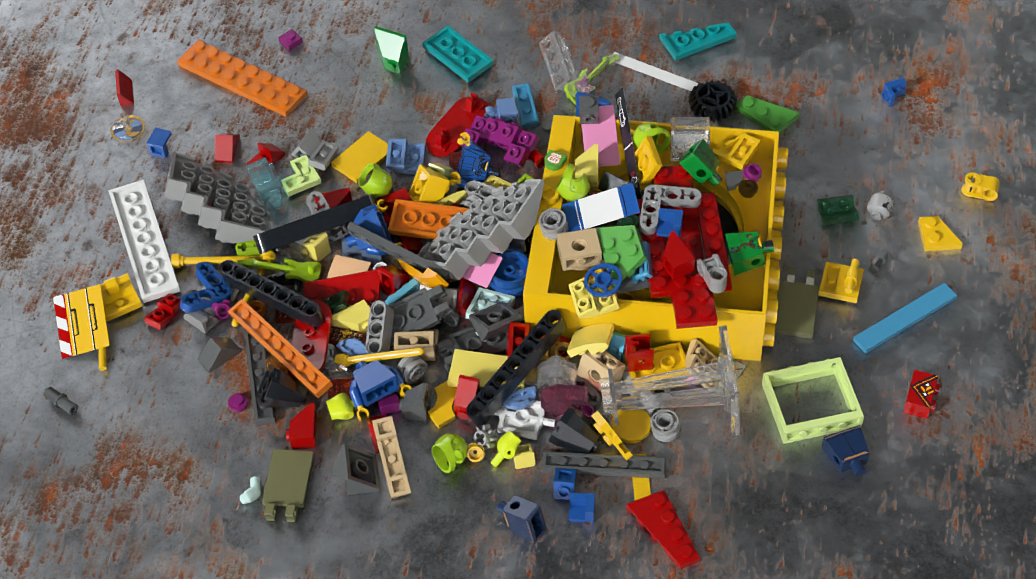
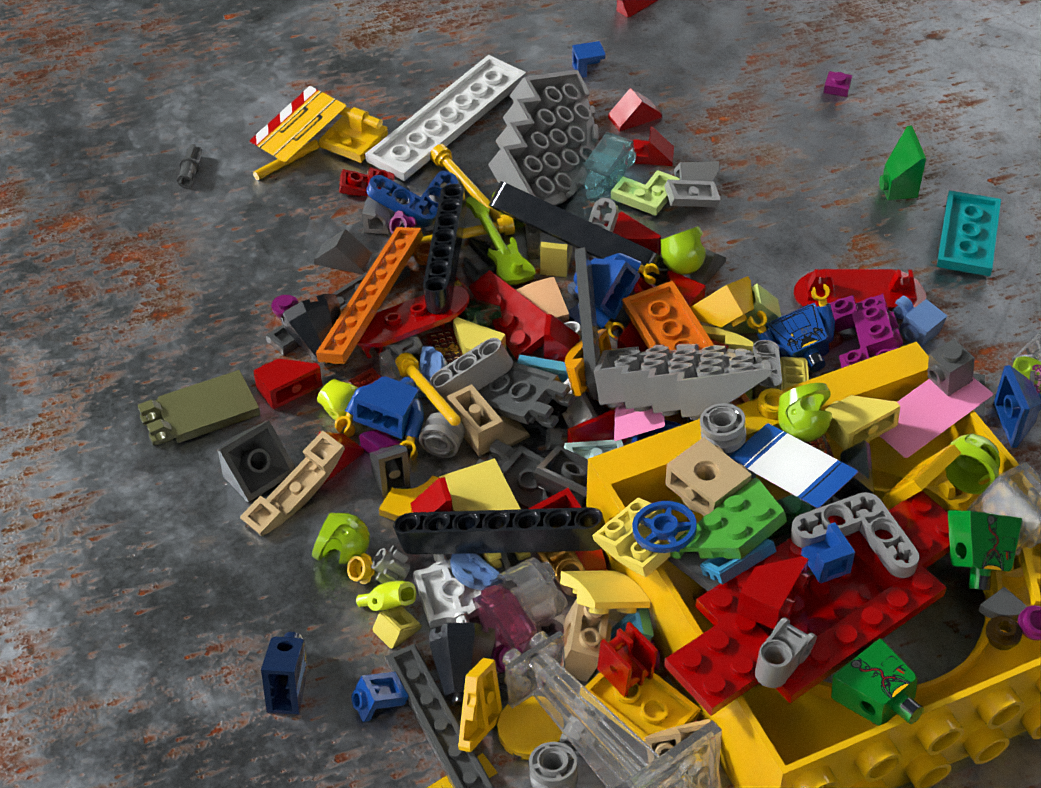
camera: 55 degrees right, 5 degrees down
clear shield [110,113,146,143] -> none
orange plate [177,39,307,117] -> none
light aqua arm [240,477,261,504] -> none
yellow tile [331,131,388,184] -> none
medium blue slope [386,139,426,175] -> none
dark azure tile [512,83,539,128] -> none
bright green tile [545,150,567,171] -> none
blue panel [569,492,595,522] -> none
black sticker [615,87,642,199] -> none

